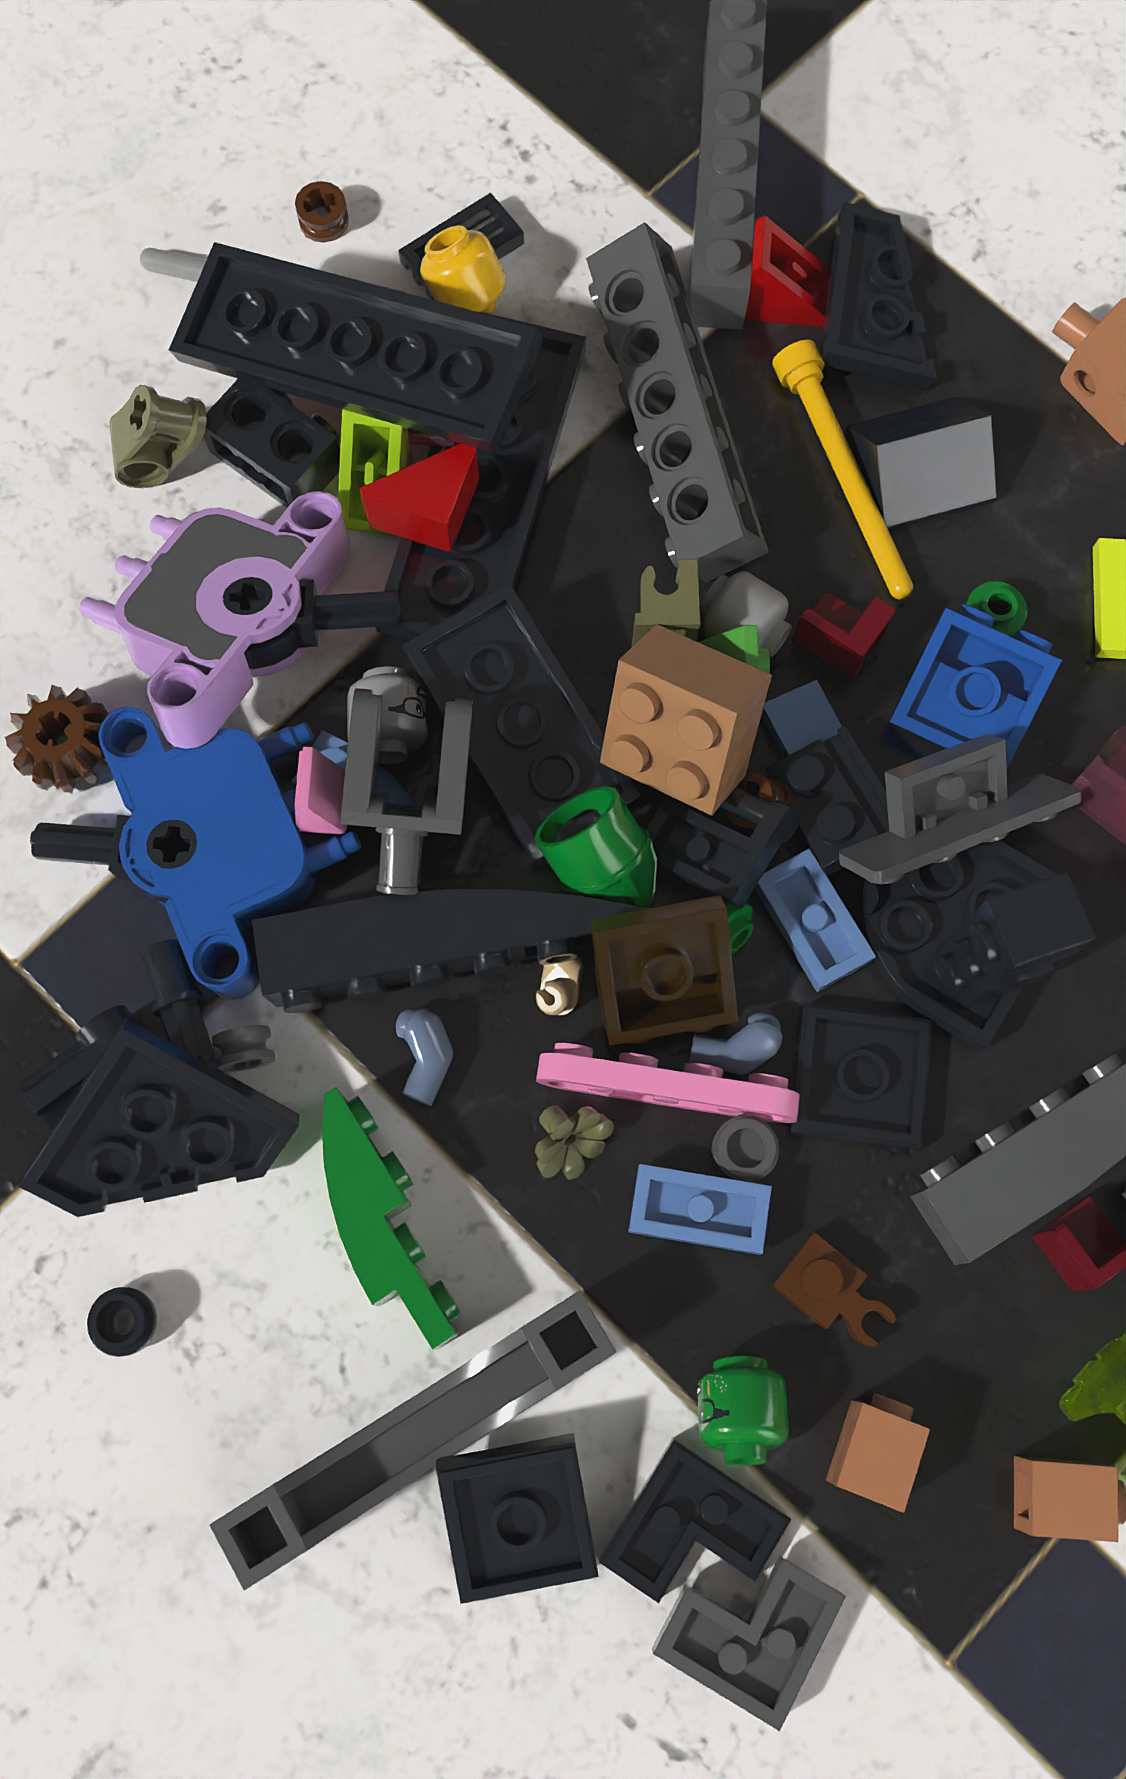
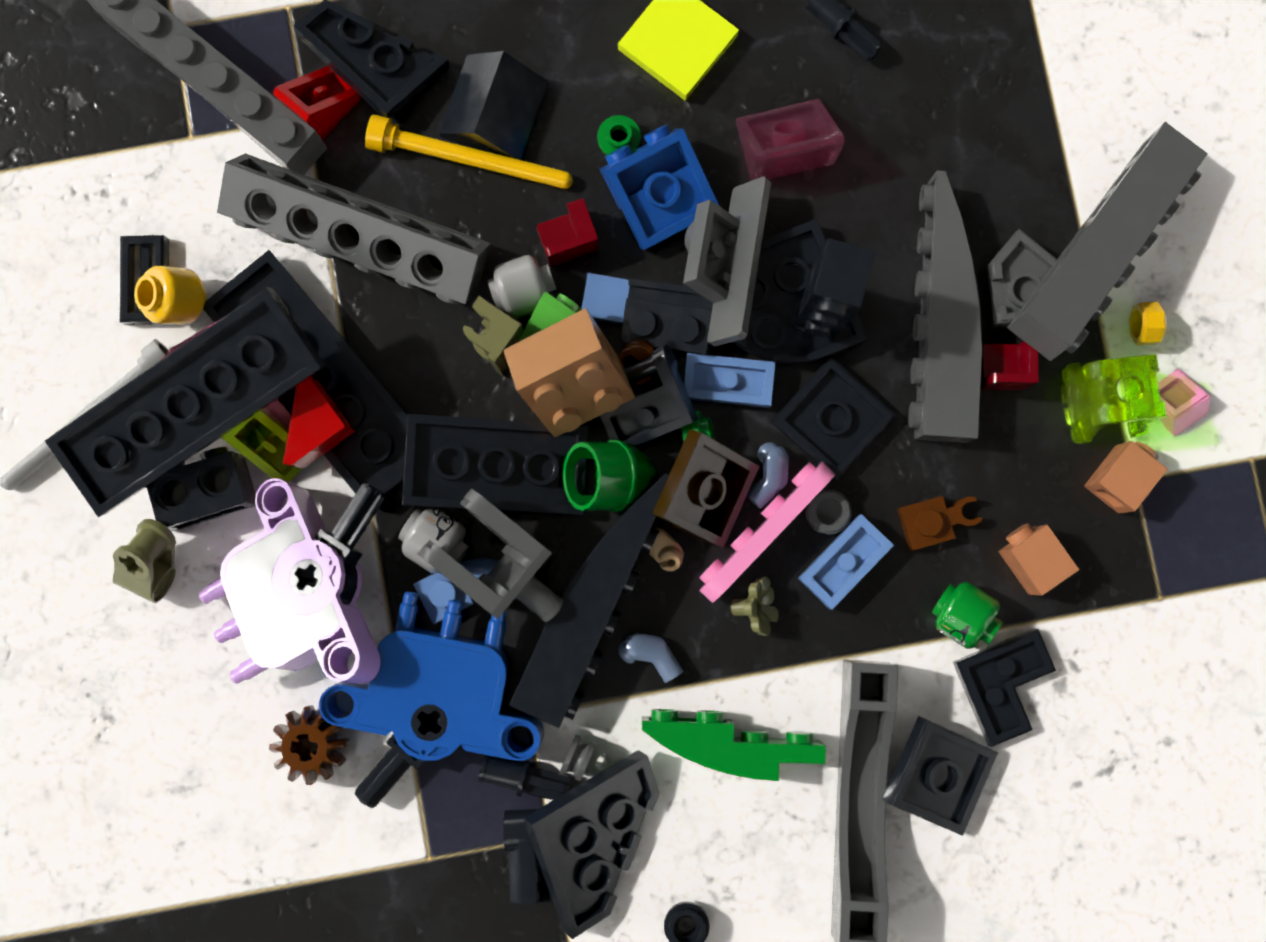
camera: 55 degrees left, 10 degrees up
reddish brown bush [295,181,349,243] -> none
bright pink slope [295,747,347,834] -> none
dark grey plate [651,1555,846,1732] -> none

